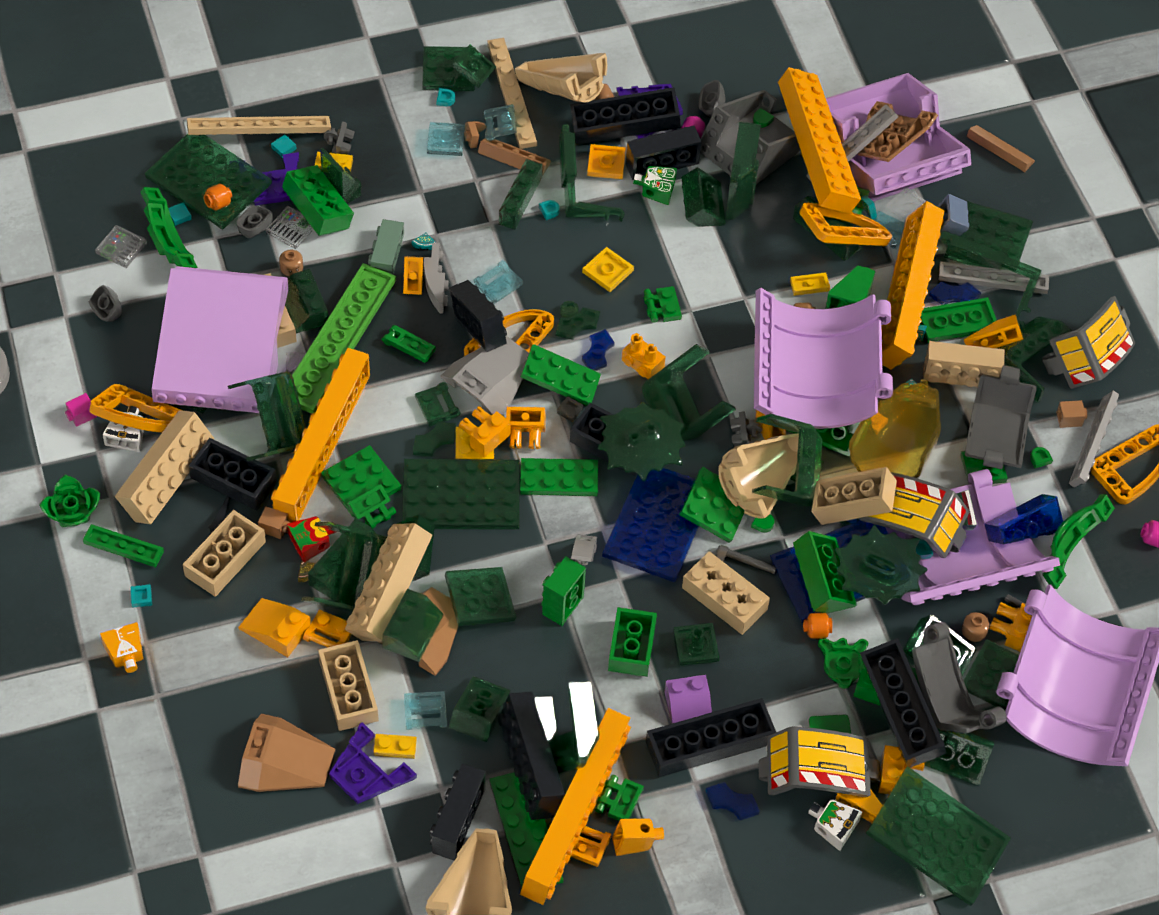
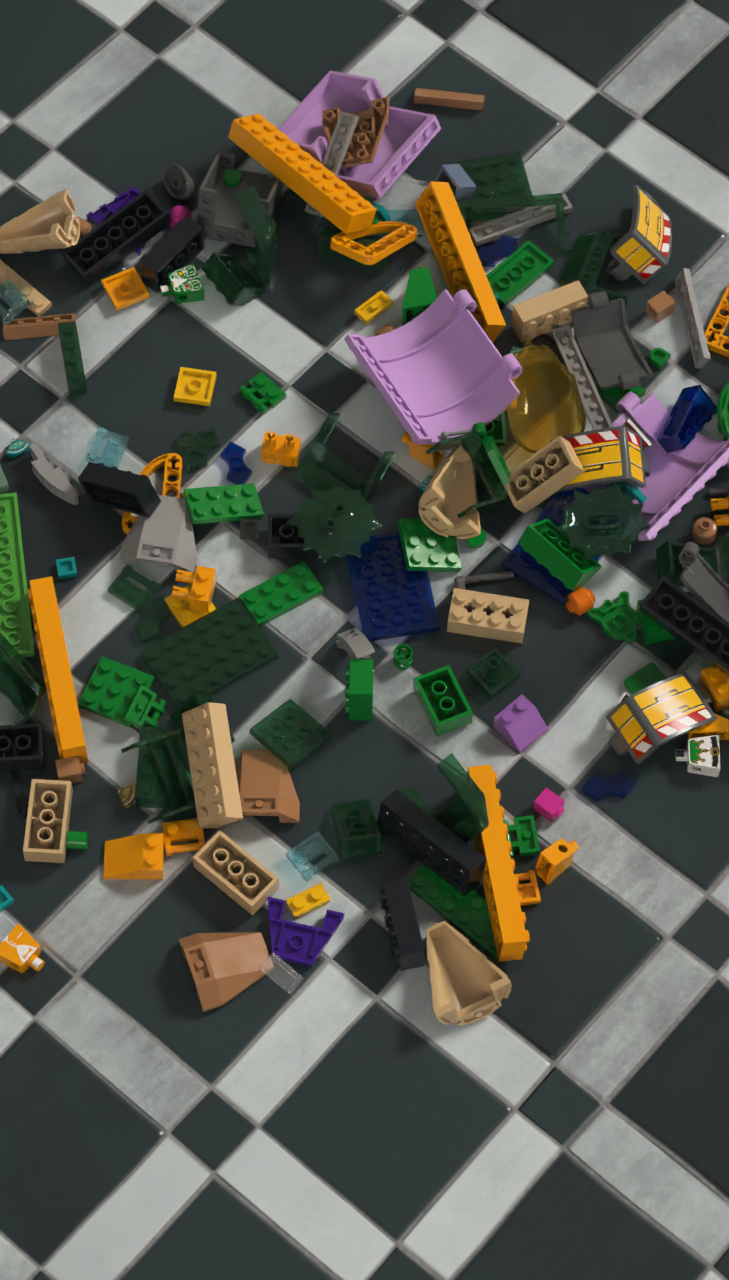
camera: 30 degrees left, 5 degrees up
torso [287,516,337,562] -> none
green plate [382,325,436,363] -> none
clear green slope [382,588,444,662] -> none
light orange slope [403,256,423,295] -> none
light orange brick [506,407,546,449] -> none
teal tile [539,200,560,220] -> none
clear green hinge [559,124,625,222] -> none
black brick [646,698,776,777] -> none
dark grey hips [730,411,762,447] -> none
light orange slope [964,315,1023,348] -> none
none -> teal tile [56,557,78,580]
none -> green beam [66,831,88,850]
none -> clear tile [259,952,304,994]
none -> green wheel [393,644,413,670]
none -> hinge [441,422,486,439]
none -> green plate [480,433,511,485]
none -> dark pink brick [533,787,565,823]
none -> light grey plate [551,324,613,430]
none -> teal tile [626,486,648,504]

